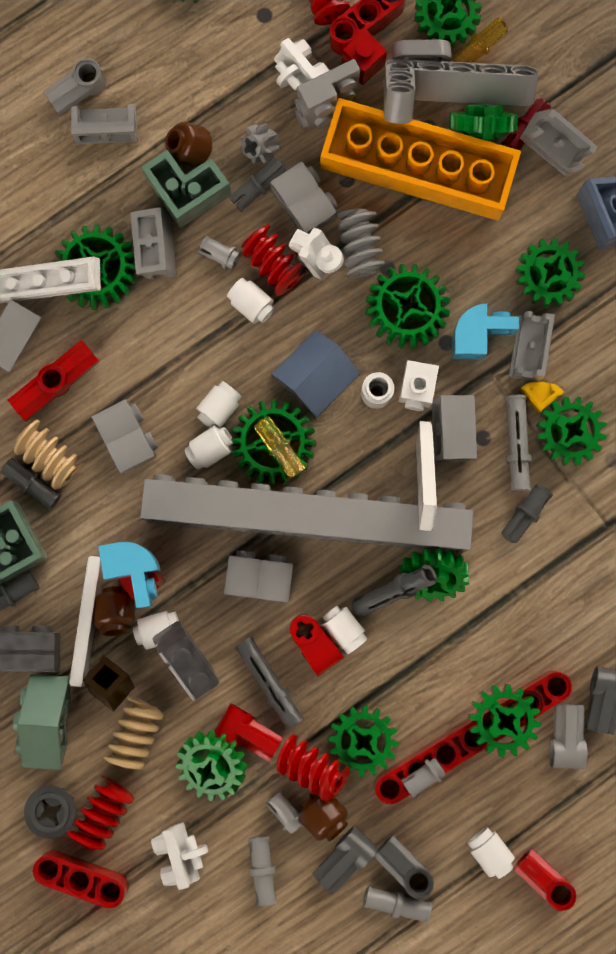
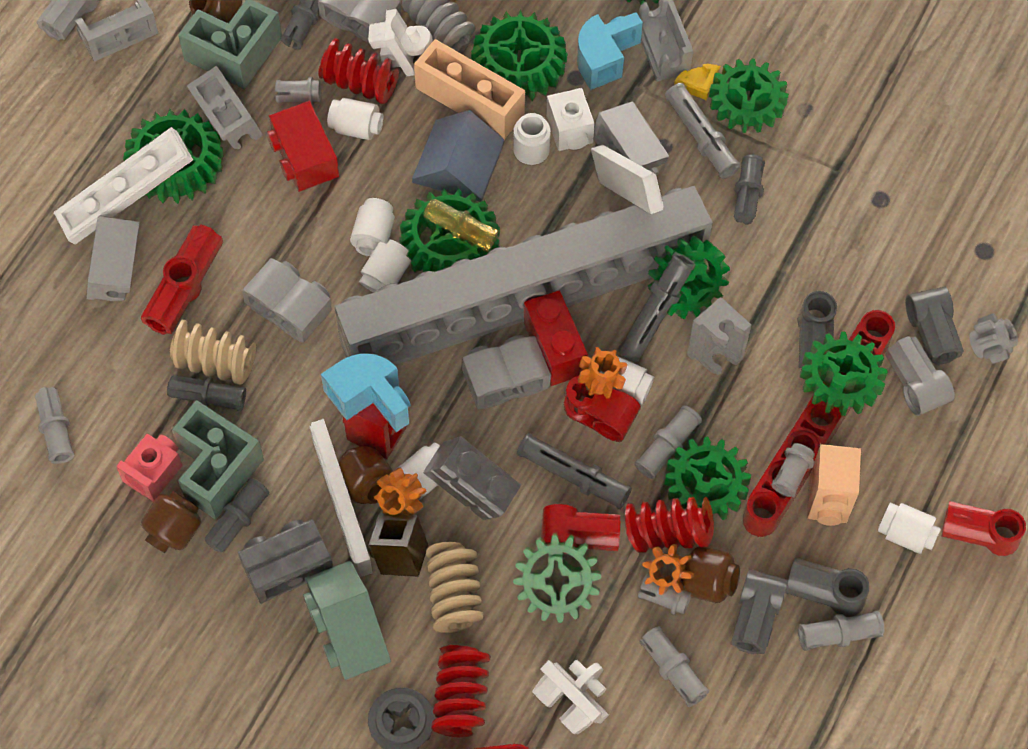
camera: 25 degrees left, 20 degrees down
none -> red brick [266,100,339,192]
none -> orange gear [374,467,427,515]
none -> light nougat brick [414,39,525,140]
none -> red brick [524,290,588,386]
none -> orange gear [578,347,627,398]
none -> light grey pin [634,405,702,479]
none -> orange gear [642,544,694,595]
none -> light grey hinge [687,297,752,375]
none -> dark grey piece [797,291,837,368]
none -> light nougat brick [807,444,861,526]

